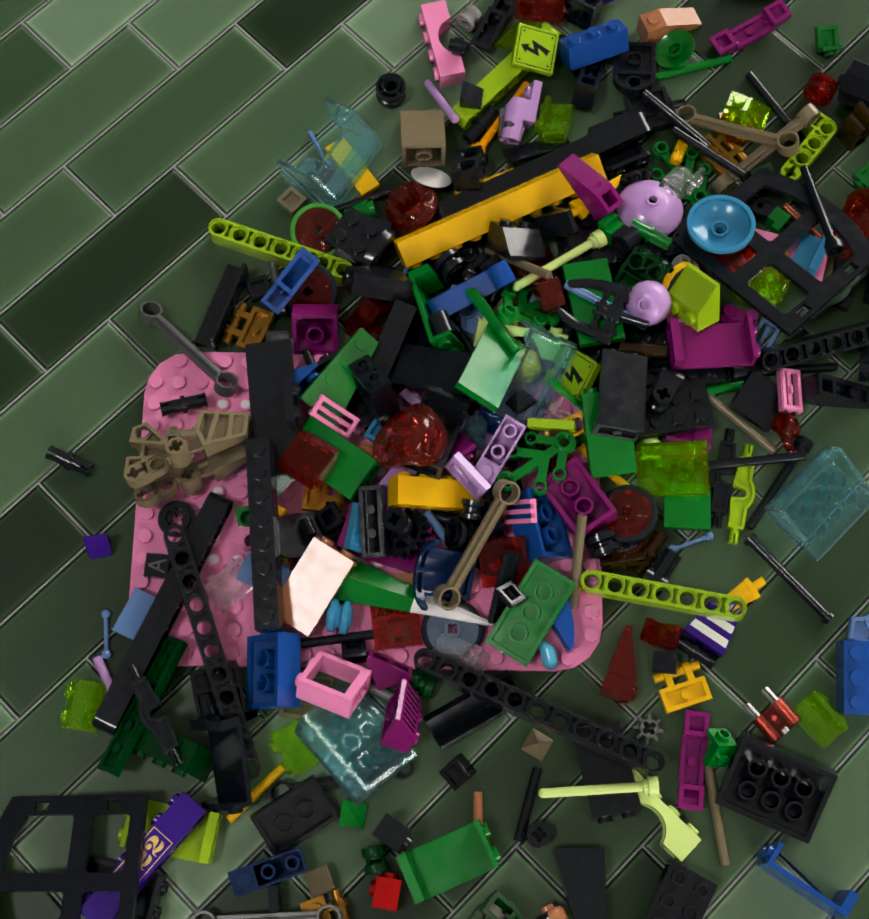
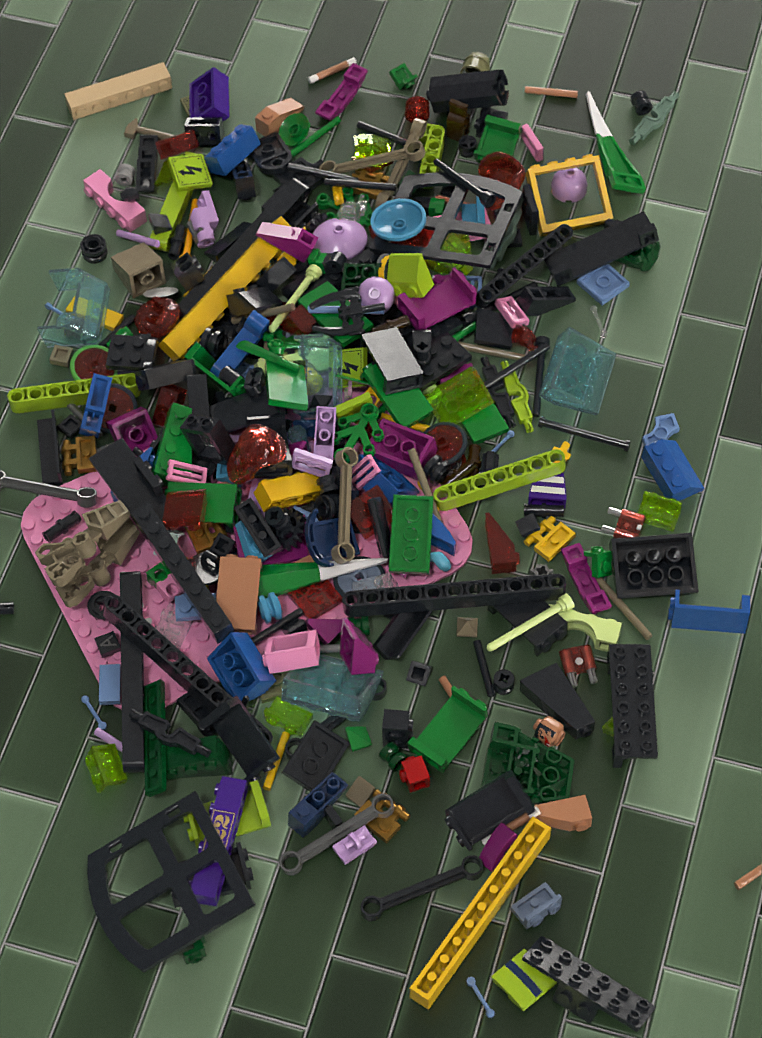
camera: 25 degrees left, 15 degrees down
dark purple slope [83,533,113,559] -> none
black slope [494,580,527,609] -> none
clear neon green bracket [535,96,574,143] -> none
green axle [630,218,673,251] -> none
clear red bracket [640,618,683,651] -> none
none -> black beam [244,367,266,396]
none -> black wheel [459,135,477,158]
none -> clear red piece [559,645,598,688]

